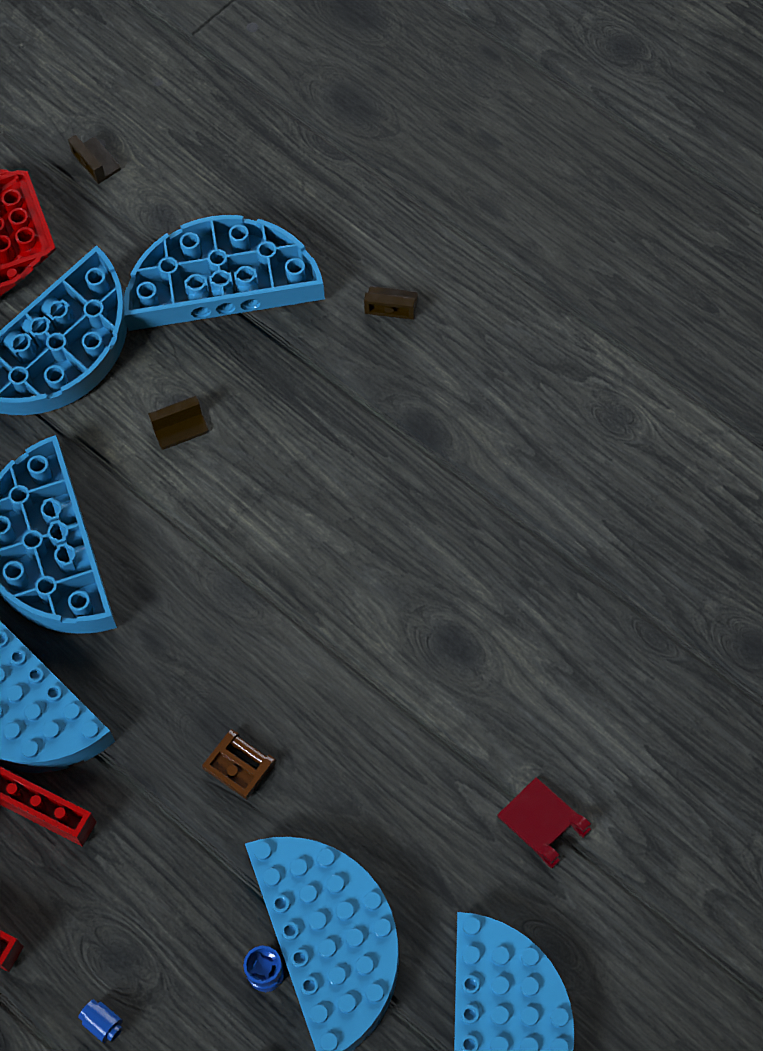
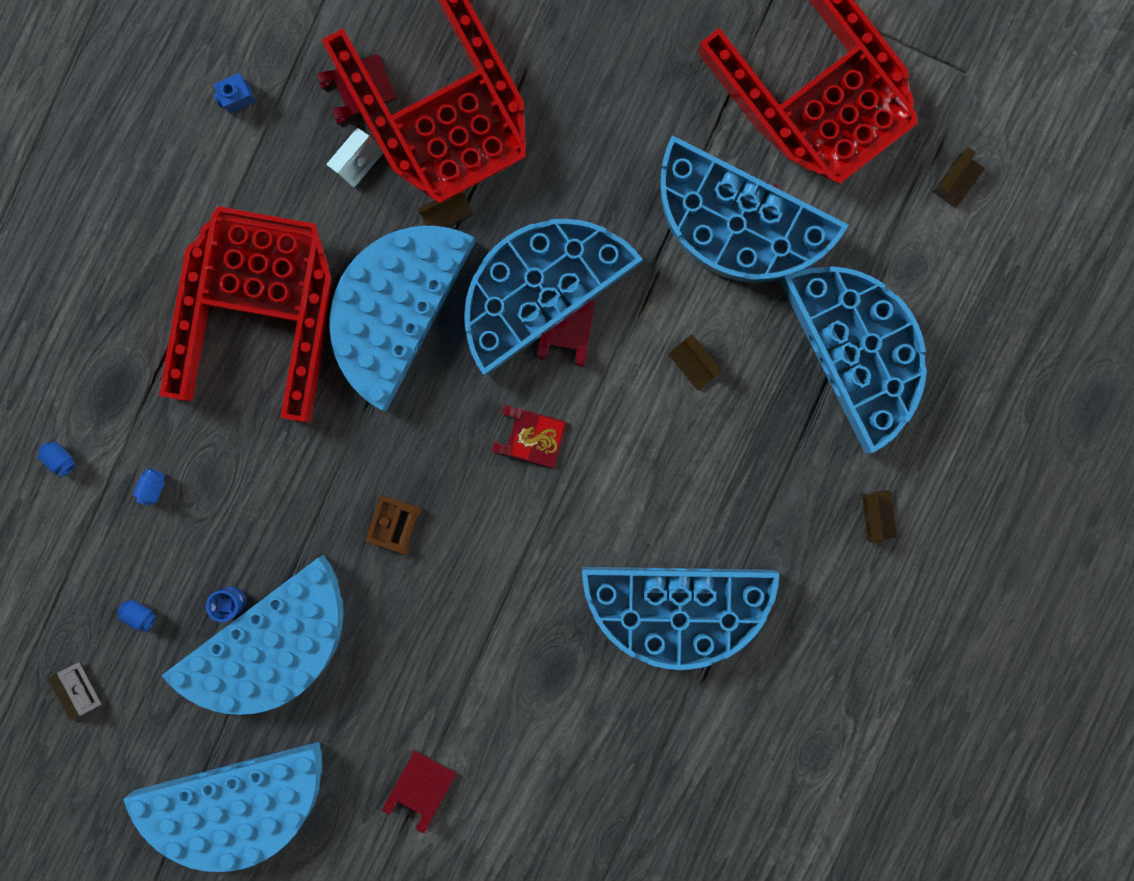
camera: 70 degrees right, 25 degrees up
none -> flag [491,405,567,468]
none -> dark red flag [537,301,596,366]
none -> dark azure brick [582,567,779,670]

